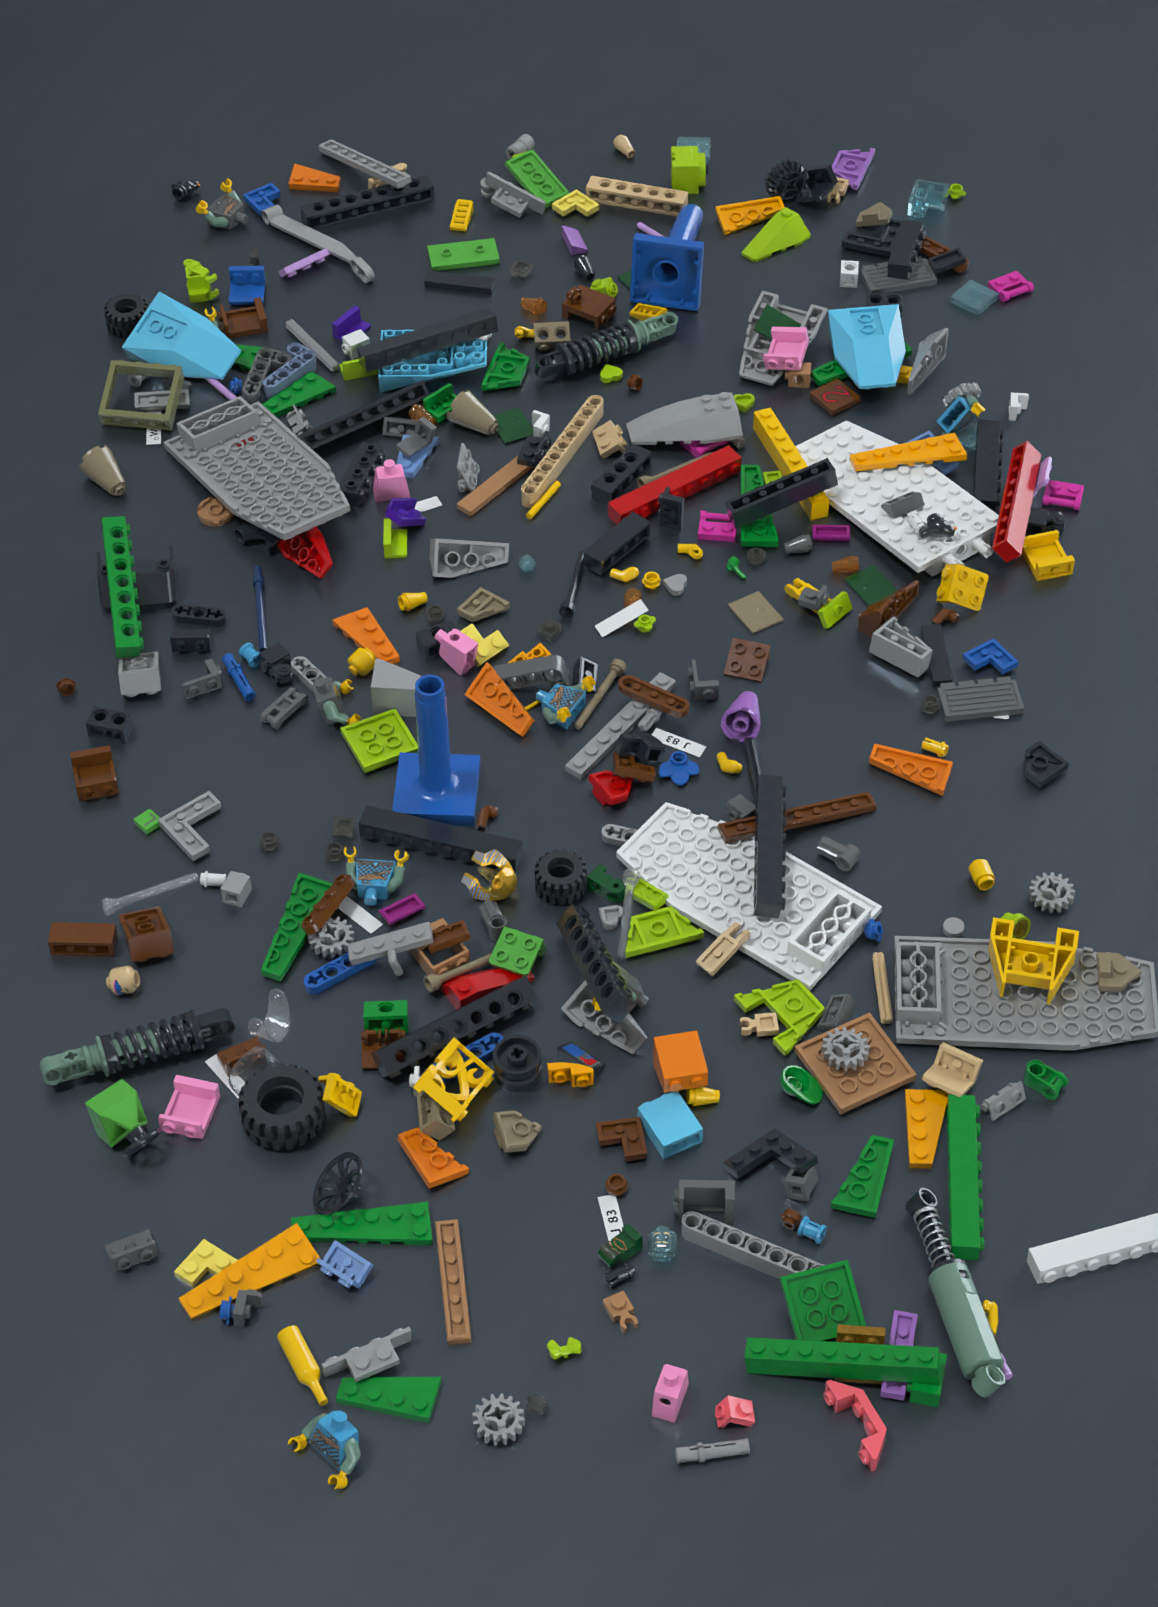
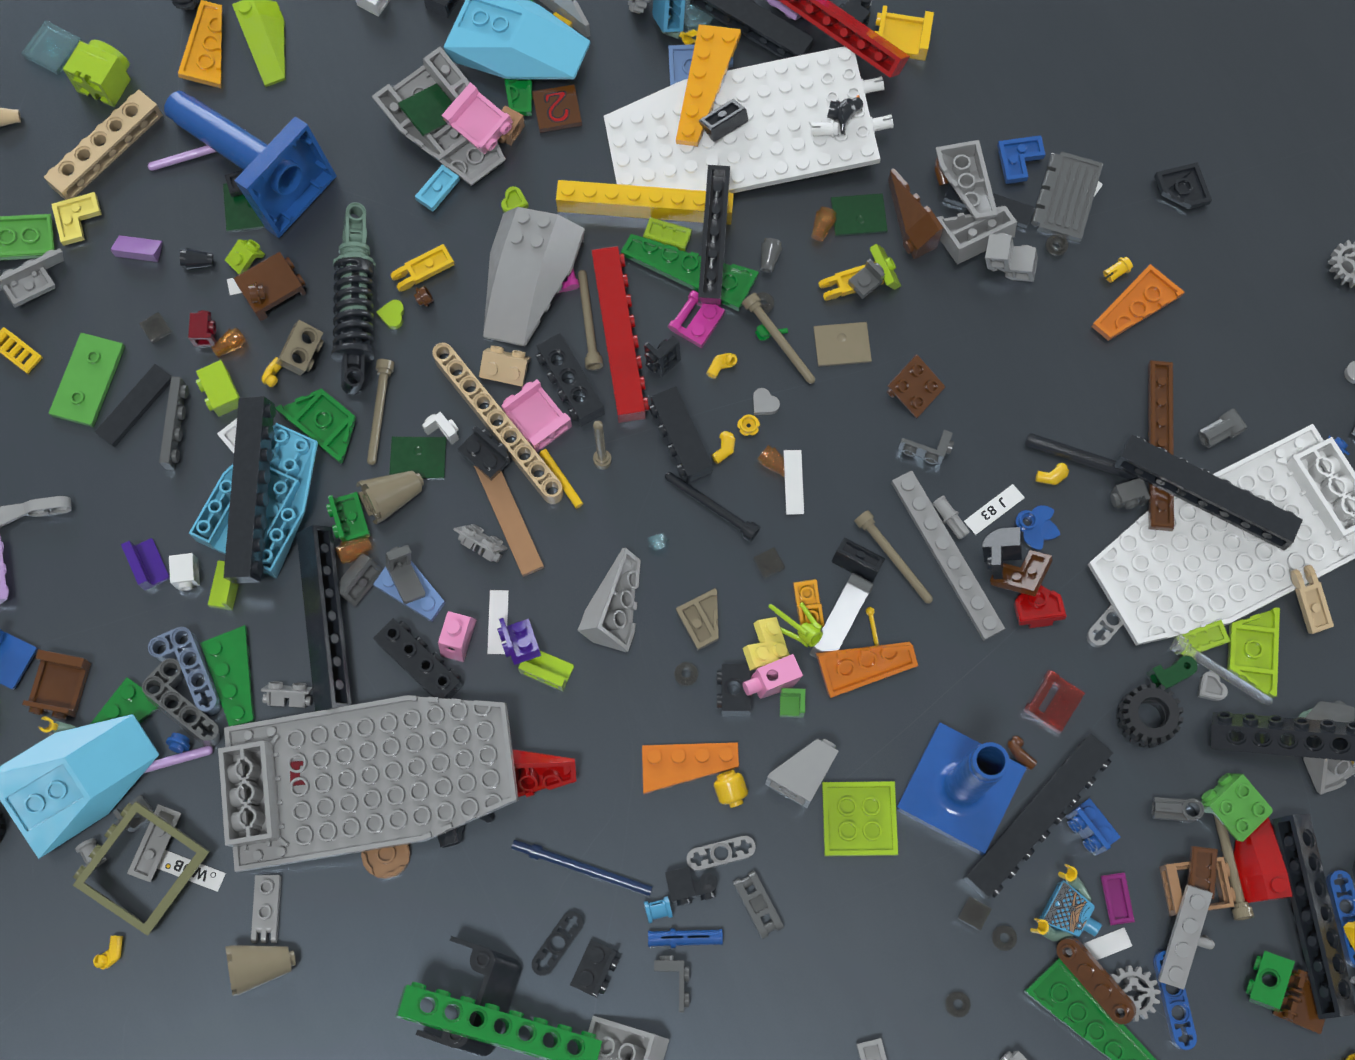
camera: 65 degrees left, 25 degrees up
light grey axle [286,319,339,372] -> none
torso [313,677,361,726] -> none
yellow cone [398,592,428,612] -> none
pearl gold piece [461,849,517,901] -> none
torso [536,676,596,729] -> none
reddish brown plate [618,675,689,718] -> none
yellow slope [629,303,667,321] -> none
lime plate [634,614,656,632] -> none
medium lavender cone [721,691,761,742] -> none
magenta tile [812,525,850,541] -> none
dark grey slope [881,491,924,518] -> none
yellow bracket [936,563,989,611] -> none
yellow brick [968,859,995,891] -> none
none -> yellow arm [93,936,123,970]
none -> dark grey plate [159,376,189,470]
none -> dark red brick [188,310,217,347]
none -> lime brick [196,360,240,417]
none -> light grey hinge [251,875,282,943]
none -> dark tan piece [367,359,395,465]
none -> yellow hinge [390,244,455,292]
none -> medium azure plate [415,165,460,212]
none -> bright pink panel [502,379,572,452]
none -> dark tan piece [593,421,612,470]
none -> black slope [699,99,748,142]
none -> dark tan piece [741,292,815,384]
none -> lime plant [768,602,823,647]
none -> bright green panel [779,688,805,718]
none -> light grey wedge [935,140,998,220]
none -> light grey brick [985,233,1038,282]
none -> clear red plate [1024,670,1085,734]
none -> blue bracket [1066,798,1121,855]

